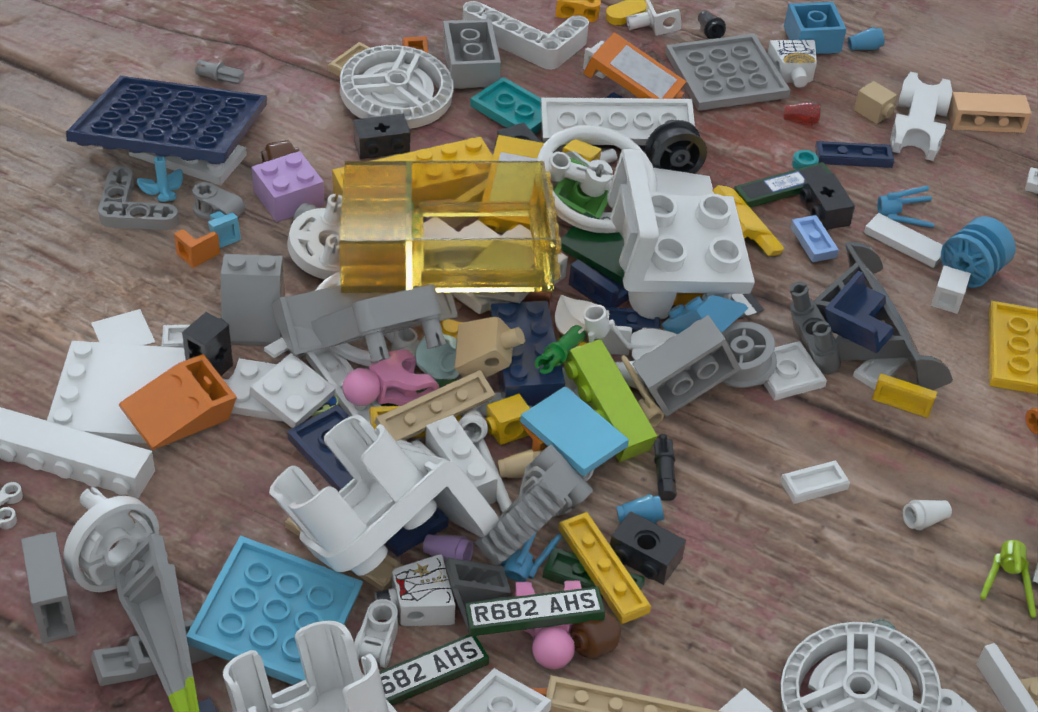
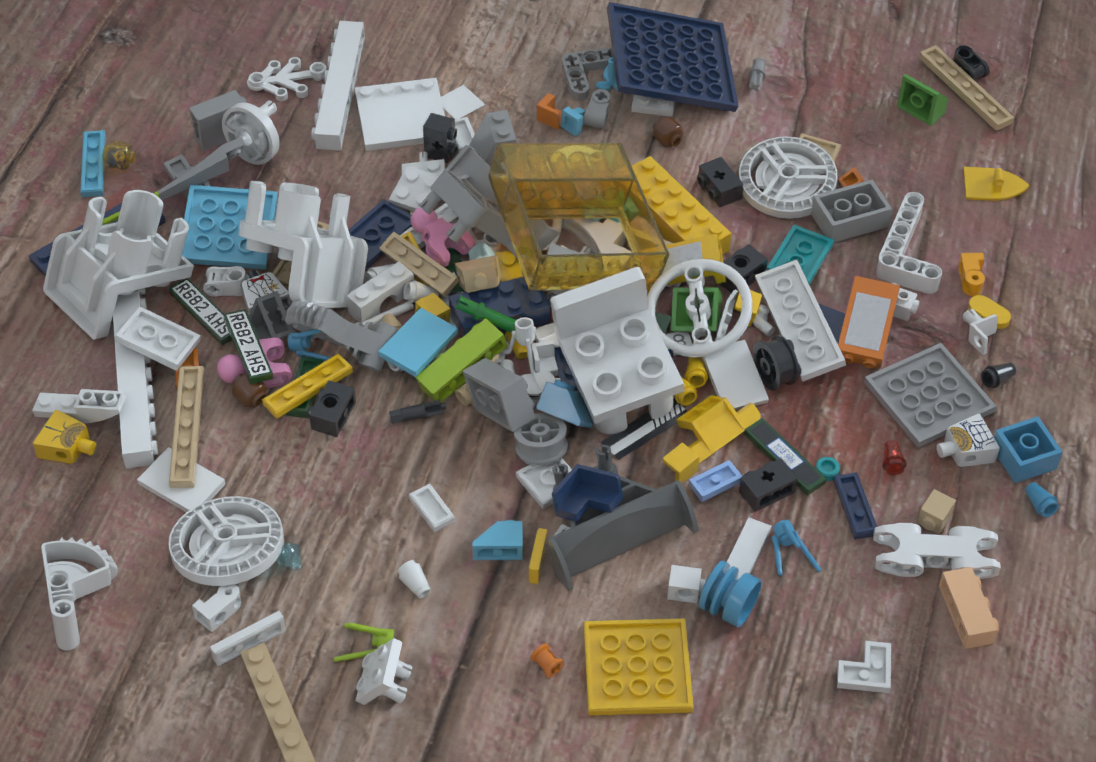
camera: 80 degrees right, 5 degrees up
orange slope [119,354,237,450] -> none
lavender brick [251,151,325,222] -> none
dark azure cone [616,494,664,524] -> none
none -> medium azure slope [472,520,523,560]
none -> yellow panel [663,443,700,484]

